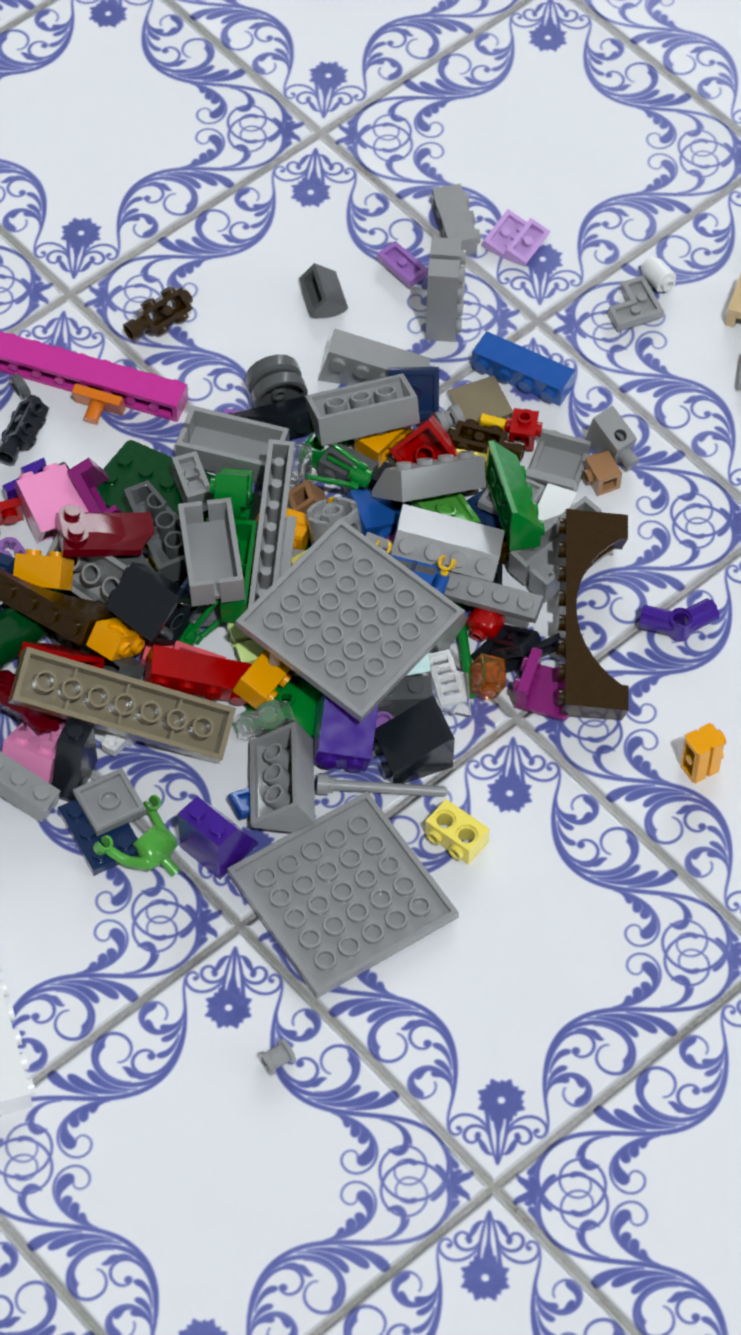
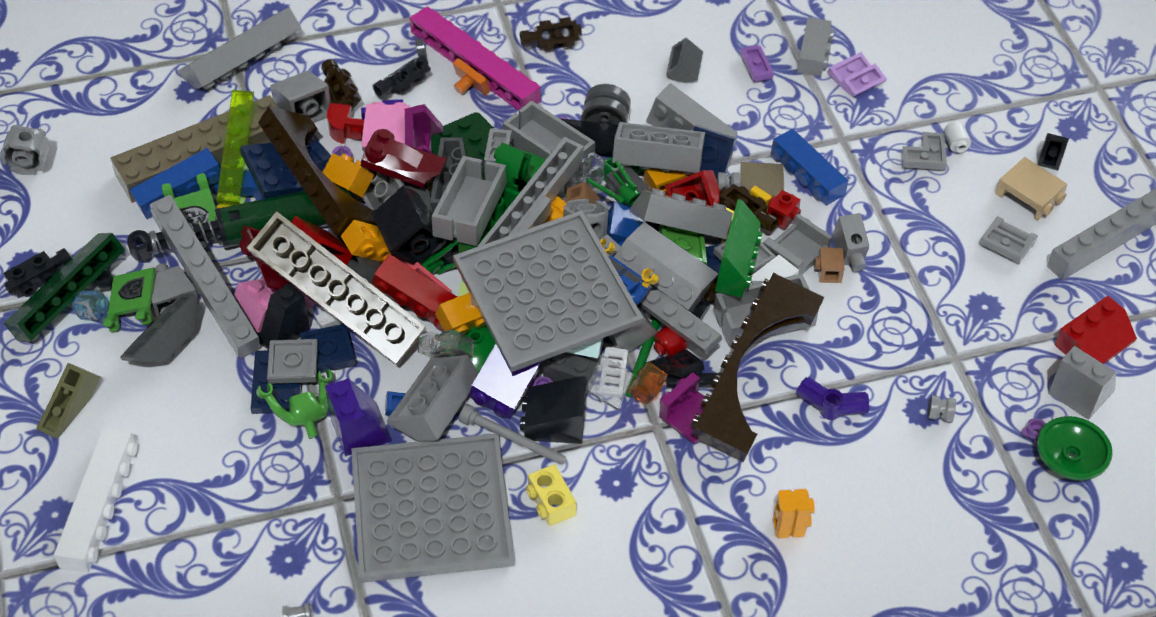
camera: 25 degrees right, 5 degrees down
light grey piece [426,237,466,342] -> none
none -> dark blue plate [300,324,356,373]

